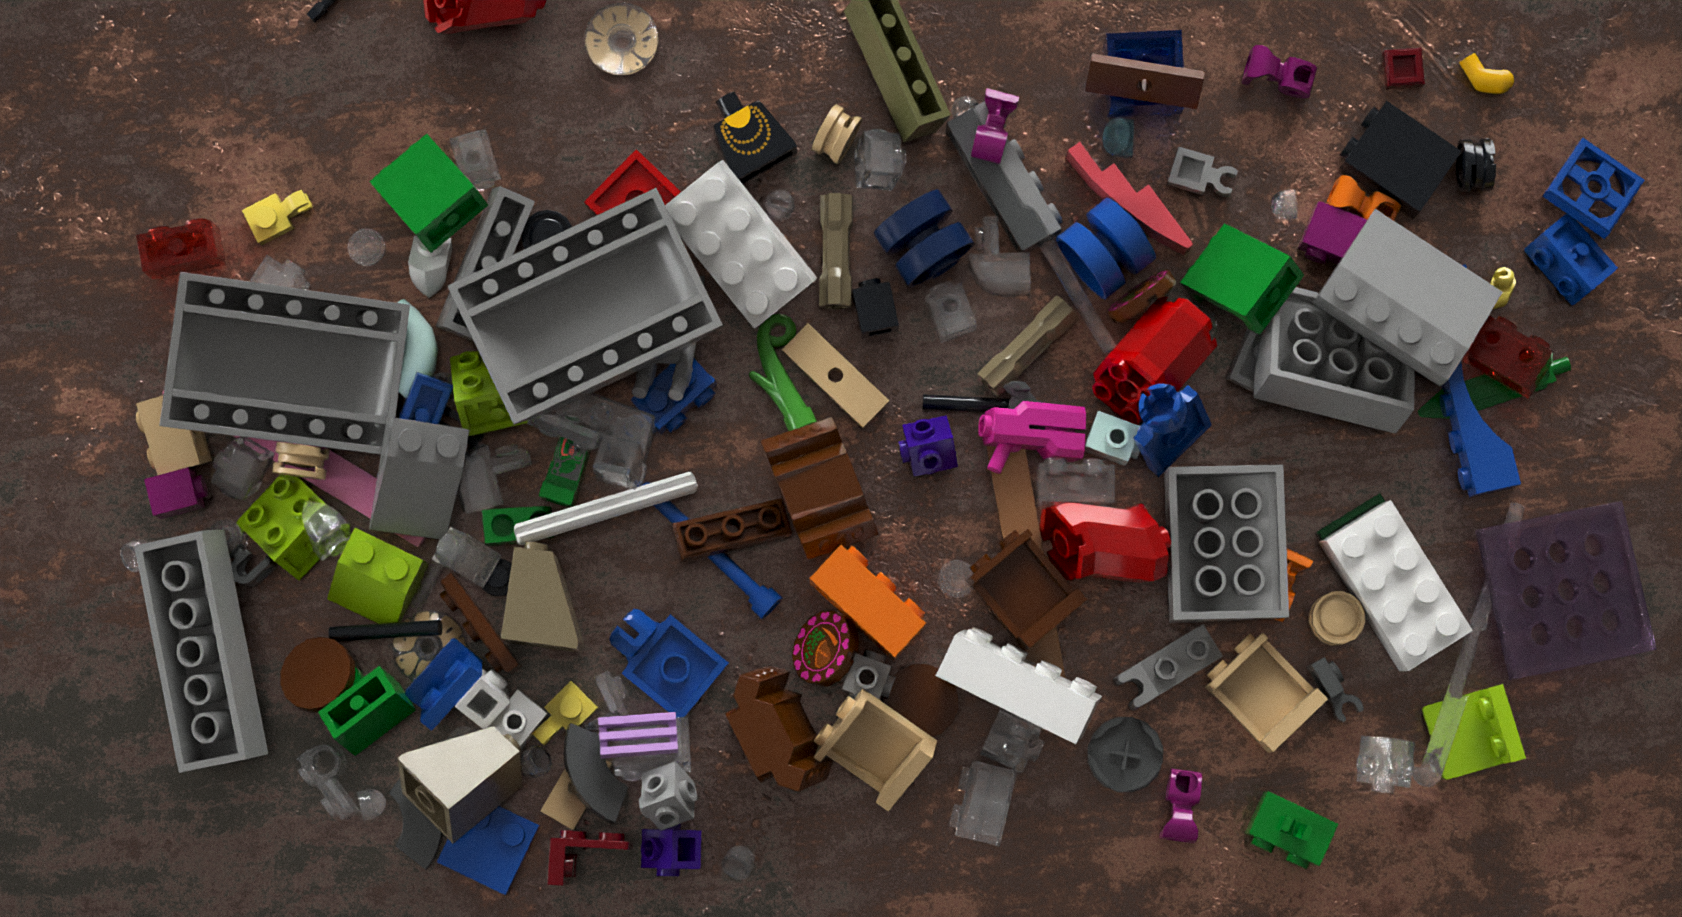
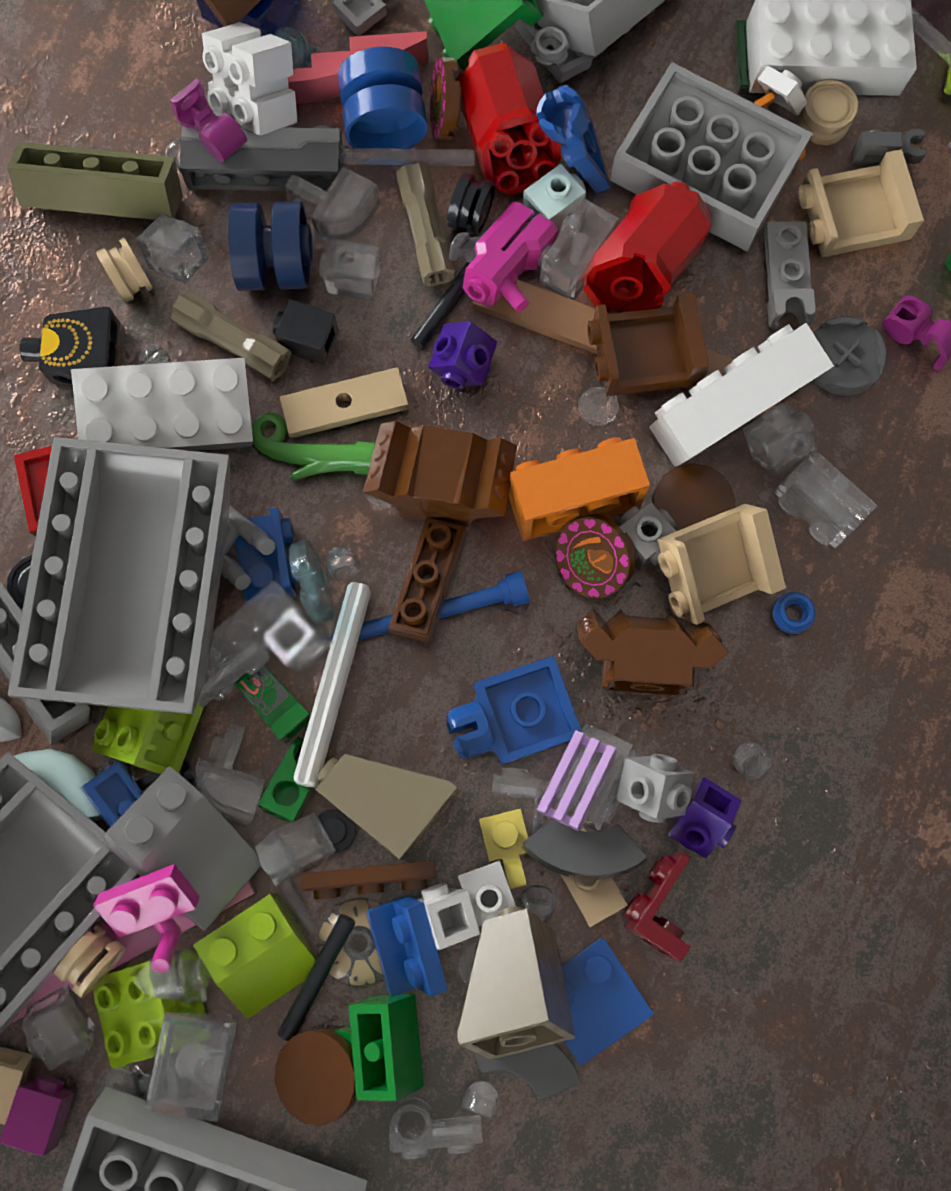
camera: 60 degrees left, 5 degrees down
none -> dark pink plate [93,864,200,973]
none -> clear slope [145,1012,239,1122]
none -> white brick [202,22,297,136]
none -> clear light blue tile [289,539,334,624]
none -> clear hinge [326,546,362,581]
none -> black wheel [447,172,496,237]
none -> light grey plate [531,27,569,66]
none -> white plate [758,66,808,116]
none -> blue plate [772,592,816,634]

